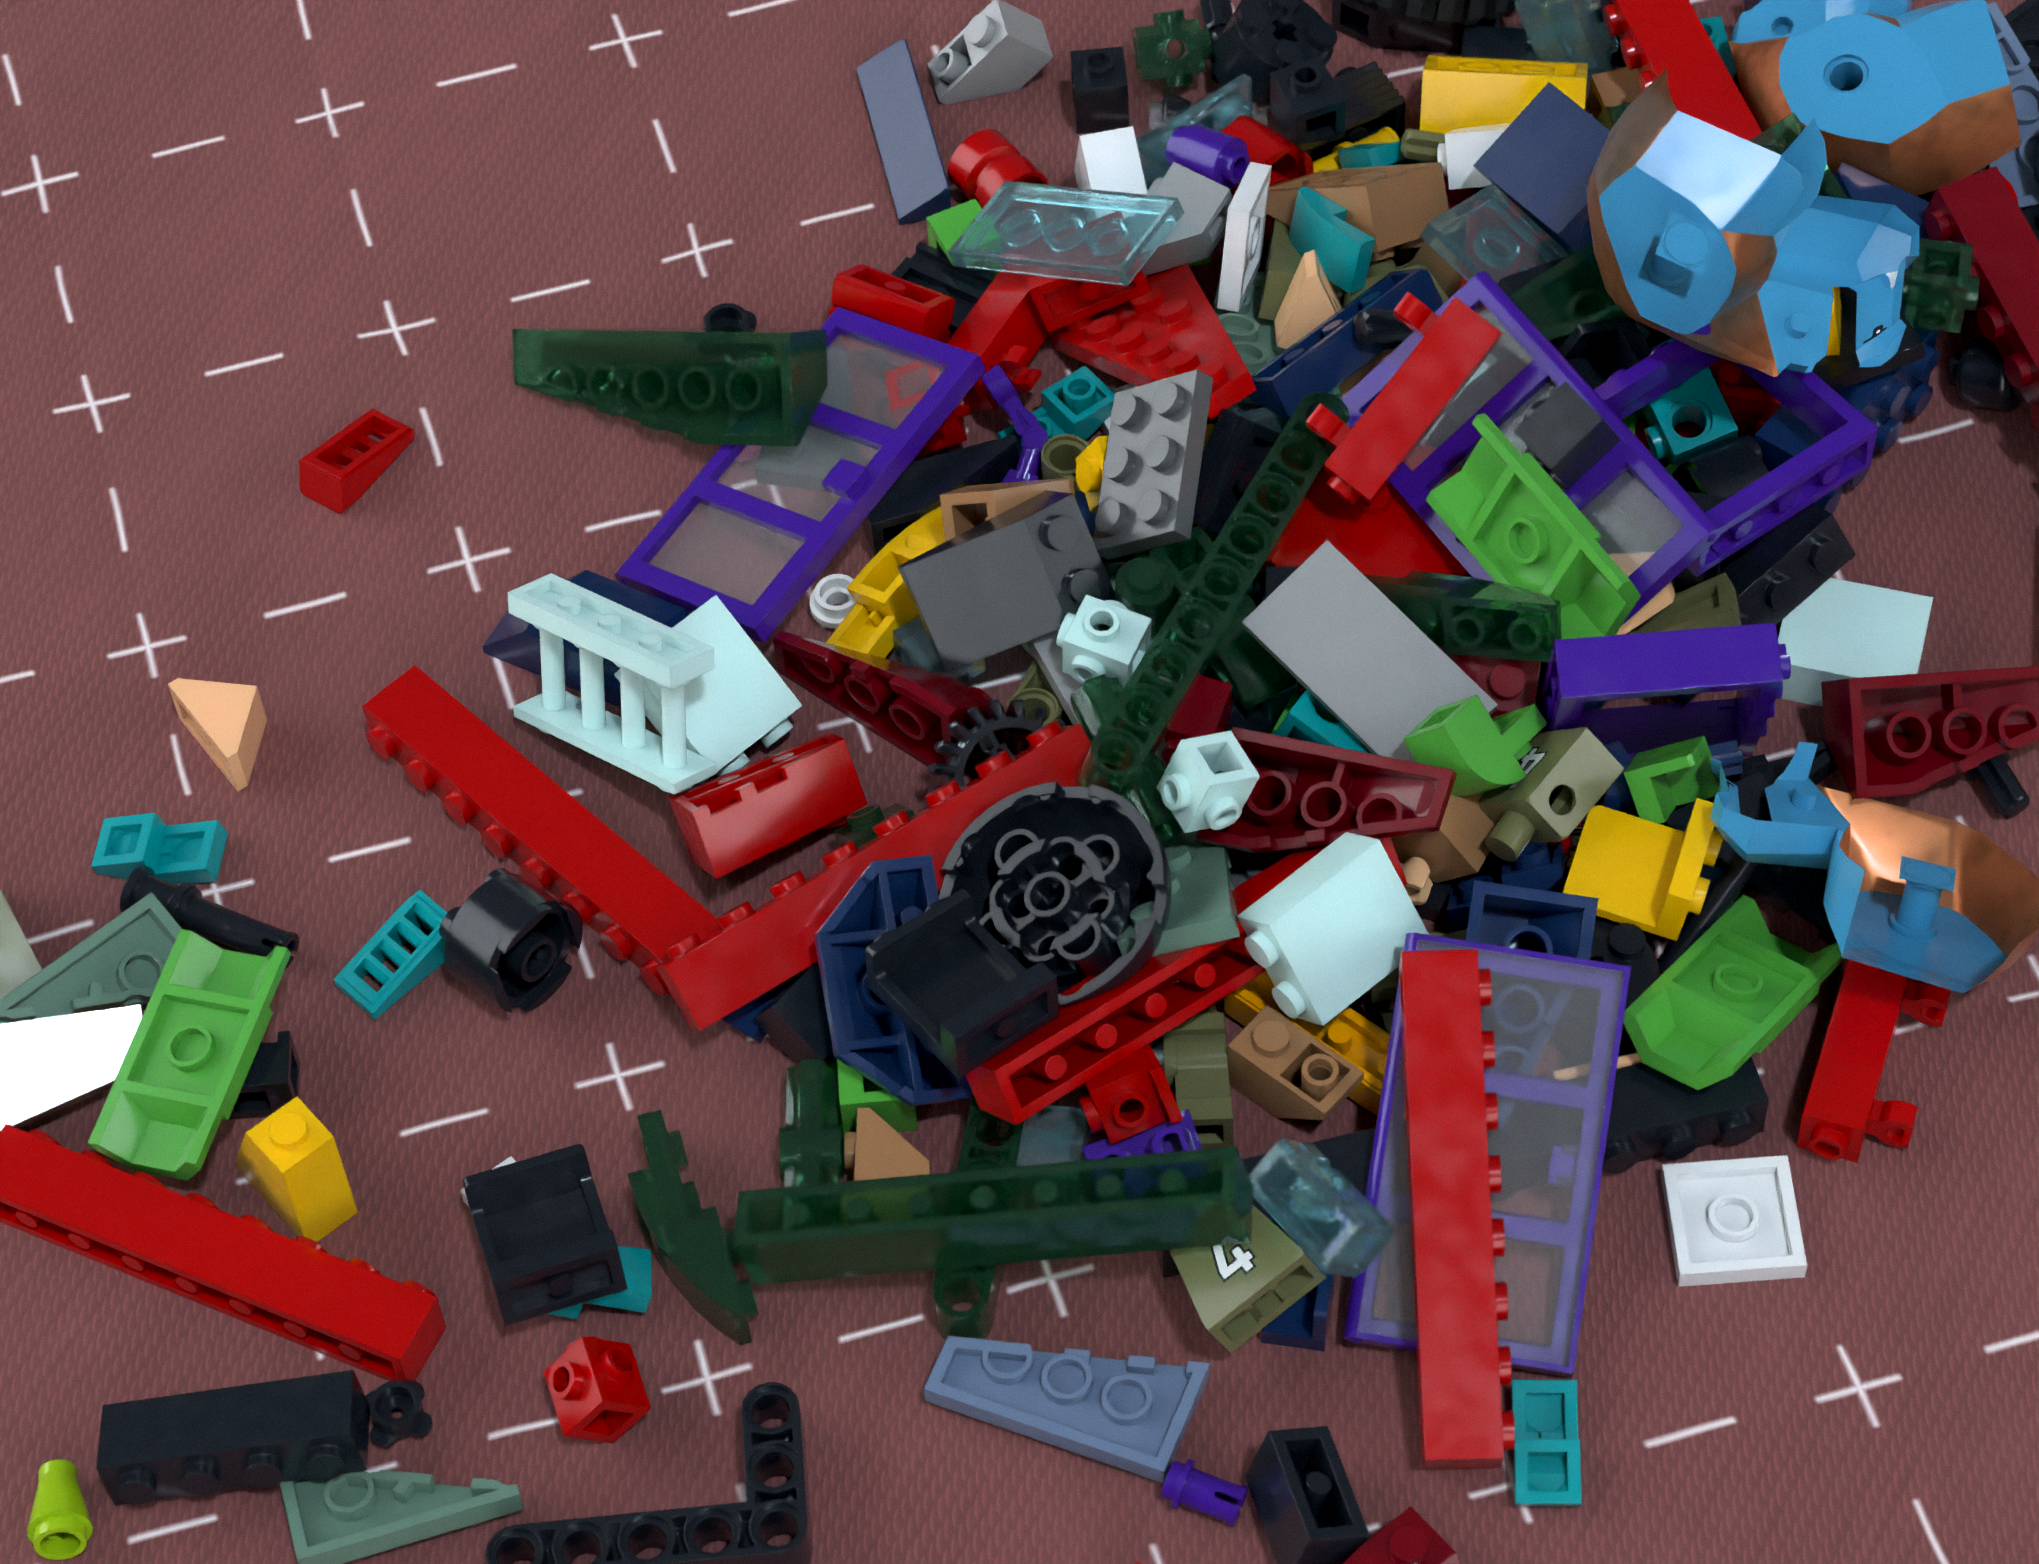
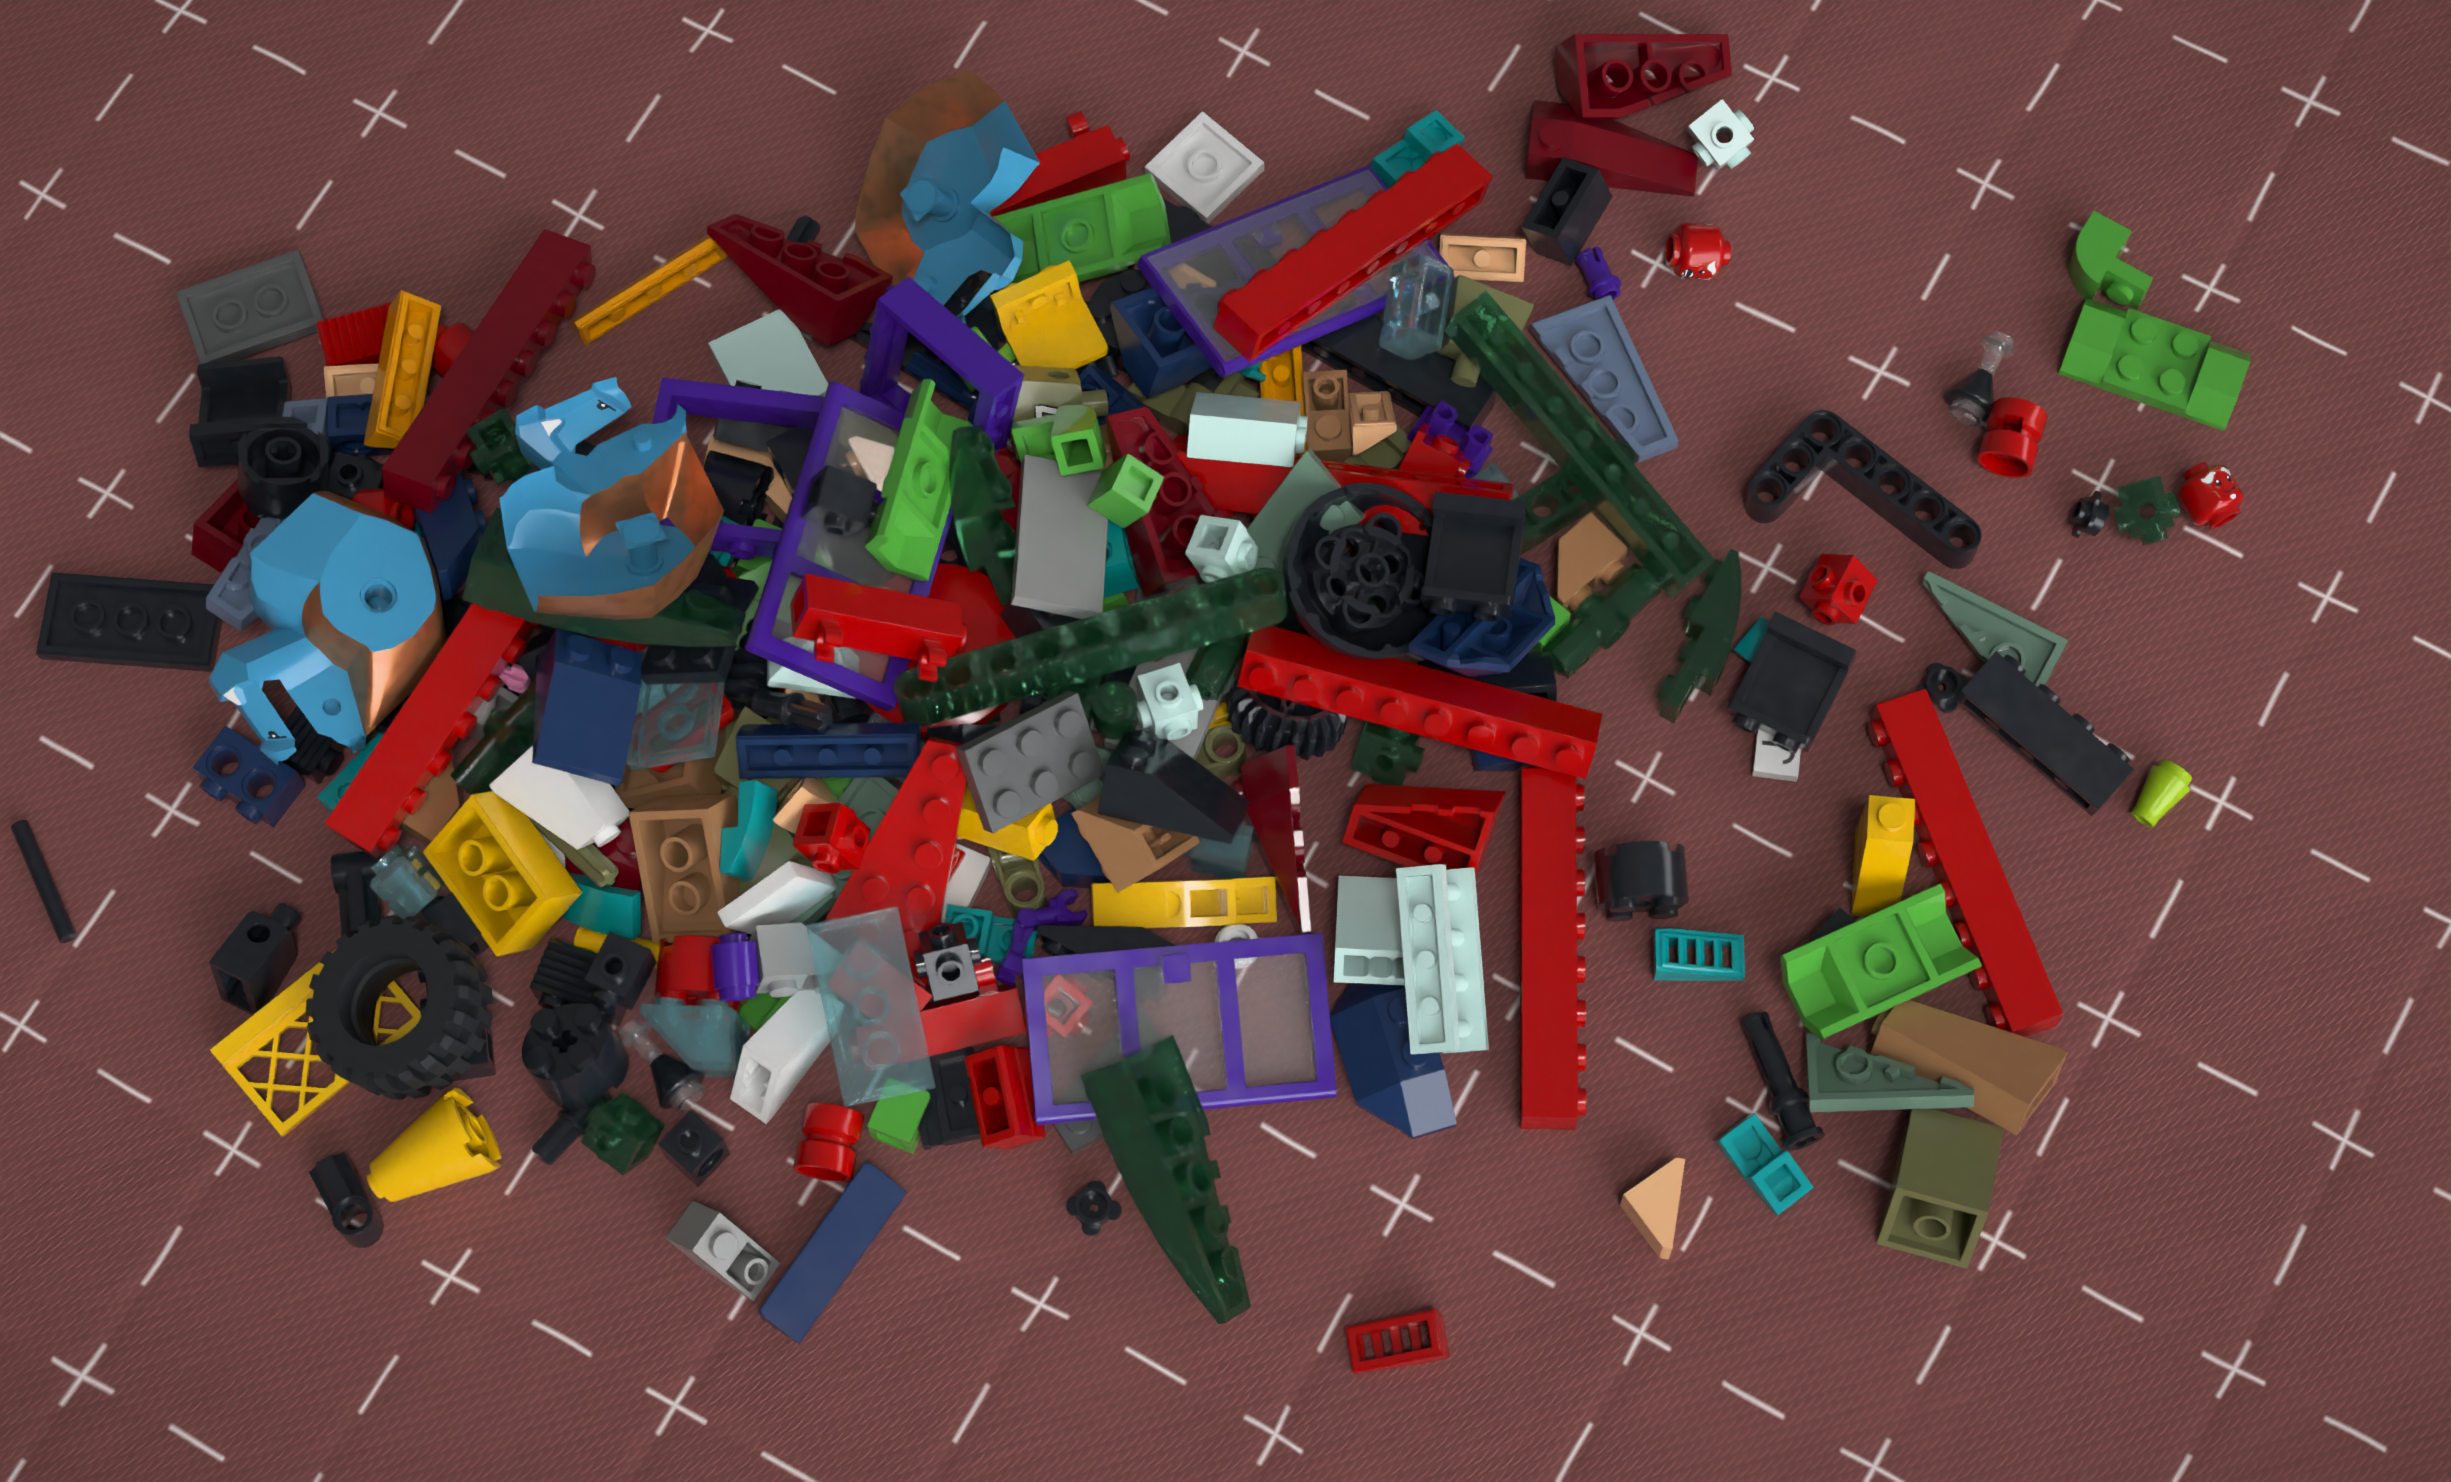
camera: 135 degrees left, 15 degrees up
none -> red brick [792,803,871,874]
none -> black brick [913,922,982,1001]
none -> bright green panel [1087,454,1164,528]
none -> light nougat slope [1348,391,1397,455]
none -> light nougat slope [1439,233,1526,282]

